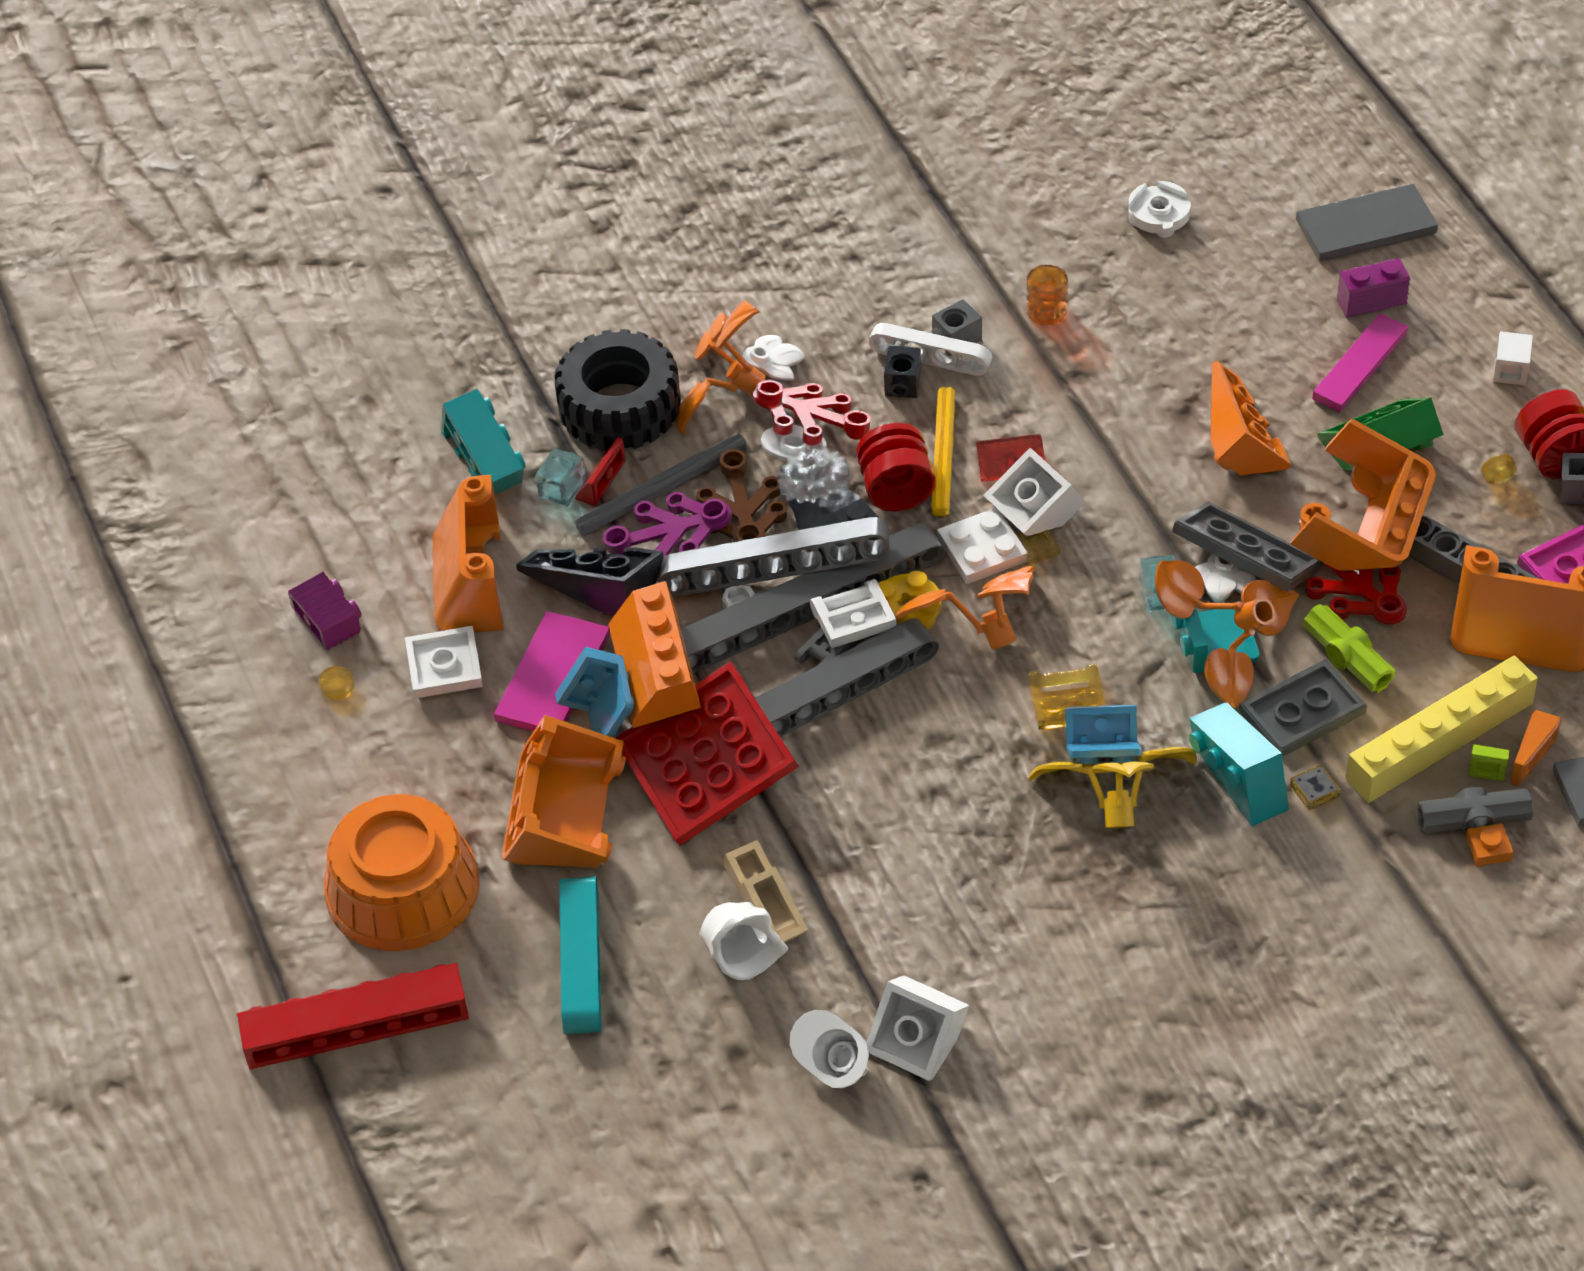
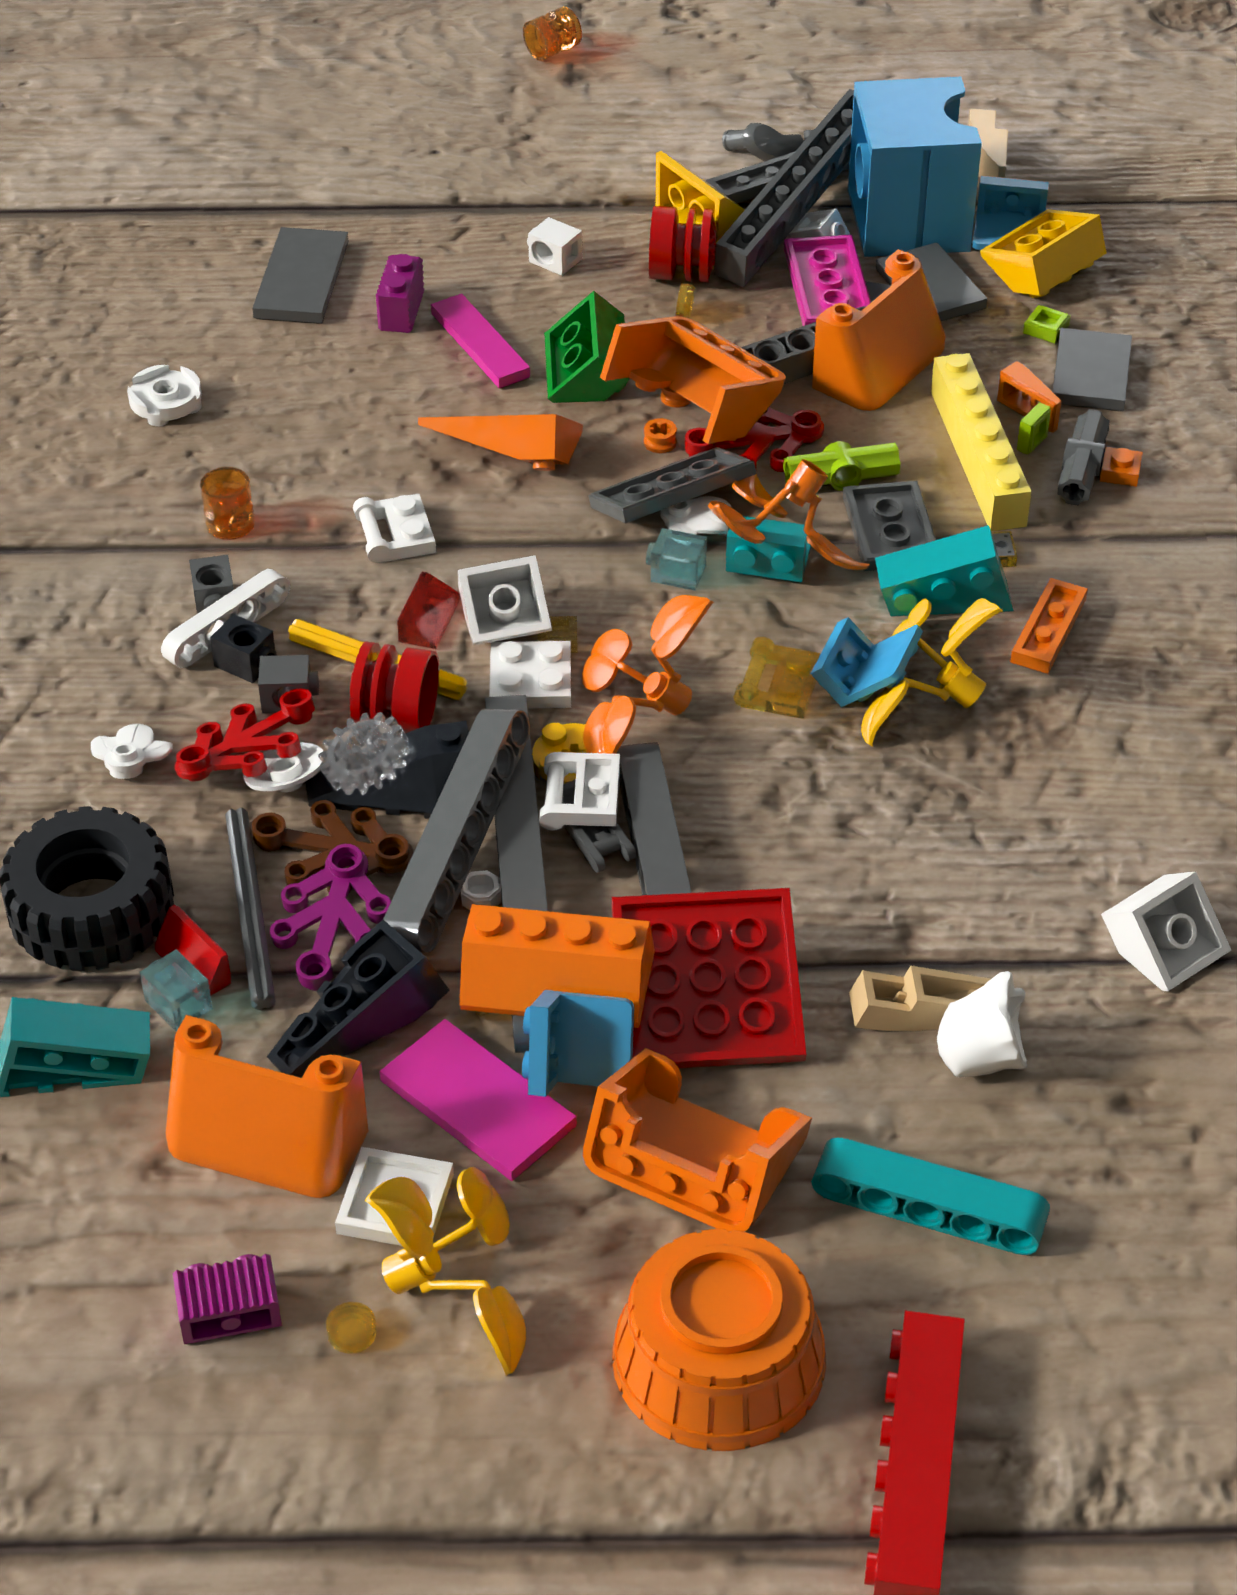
camera: 70 degrees left, 5 degrees down
orange plant [676,301,766,436] -> none
white piece [790,1010,869,1088] -> none
none -> dark grey brick [258,655,319,714]
none -> white plate [353,494,436,563]
none -> yellow plant [365,1167,526,1376]
none -> orange plate [1010,578,1088,674]

